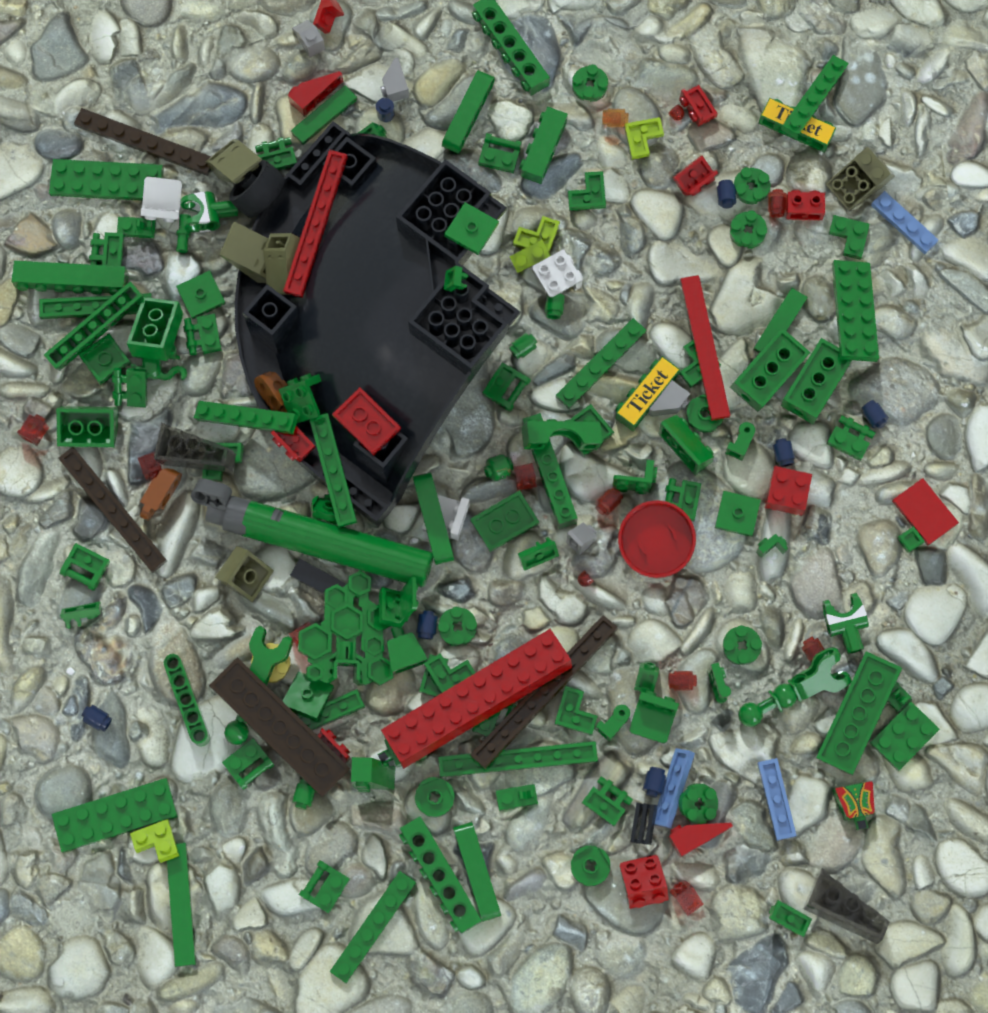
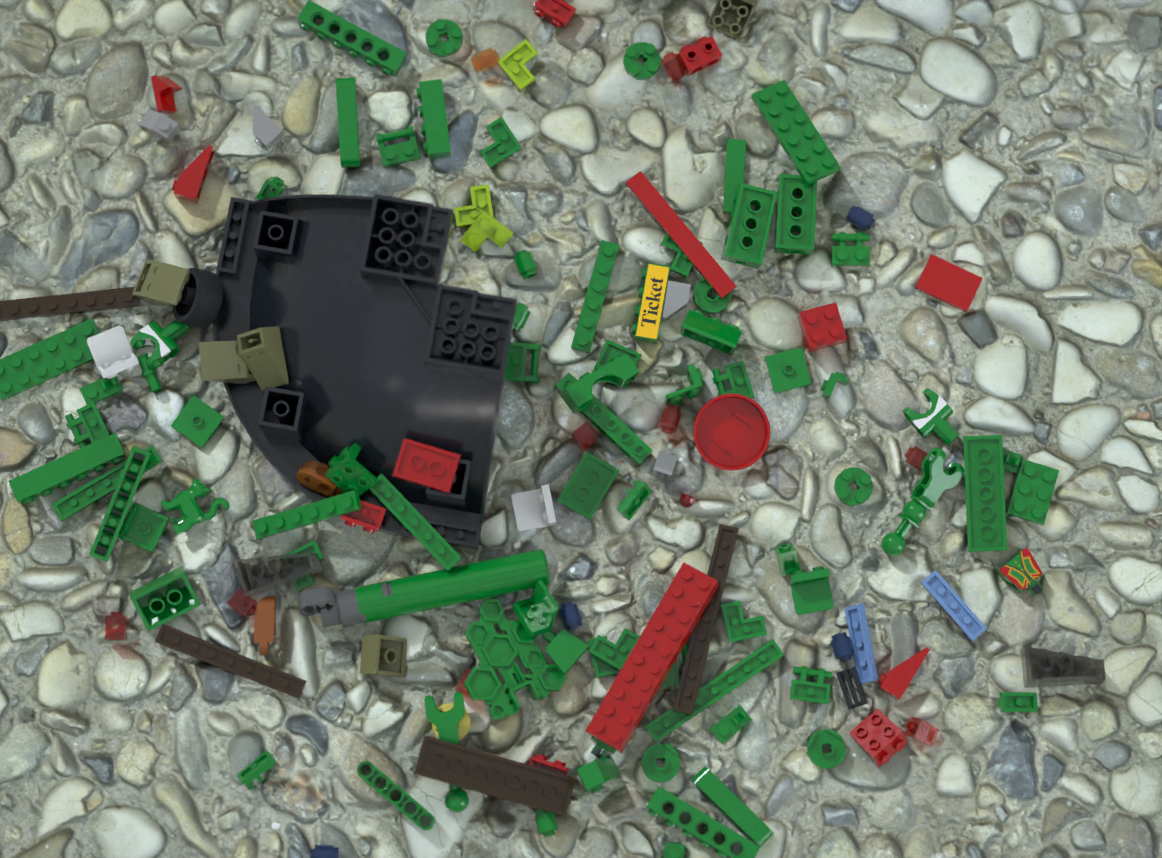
camera: 35 degrees left, 5 degrees up
green plate [59,543,110,591] -> none
green plate [112,368,147,408] -> none
green brick [127,297,184,361] -> none
green plate [183,313,222,355] -> none
green plate [222,738,275,790] -> none
green plate [255,137,297,171] -> none
red tile [283,150,348,298] -> none
green plate [283,672,334,721] -> none
black tile [290,559,346,594] -> none
green tile [291,85,357,145] -> none
green tile [297,689,365,731] -> none
green plate [311,494,337,524] -> none
dark blue brick [376,98,395,122] -> none
green beam [412,472,454,565] -> none
green plate [438,606,477,646] -> none
green plate [444,202,499,256] -> none
green tile [444,266,468,292] -> none
green head [484,454,514,481] -> none
white bracket [533,249,583,297] -> none
green leg [595,704,630,742] -> none
clear red hinge [668,104,684,121] -> none
clear red brick [668,671,697,691] -> none
red bracket [672,155,718,196] -> none
green plate [679,783,718,824] -> none
green plate [707,662,731,704] -> none
dark blue brick [717,179,736,209] -> none
green leg [725,422,755,461] -> none
green plate [730,210,767,249] -> none
dark blue brick [772,438,795,467] -> none
green plate [829,215,870,260] -> none
medium blue plate [871,191,939,254] -> none
green tile [897,526,925,553] -> none

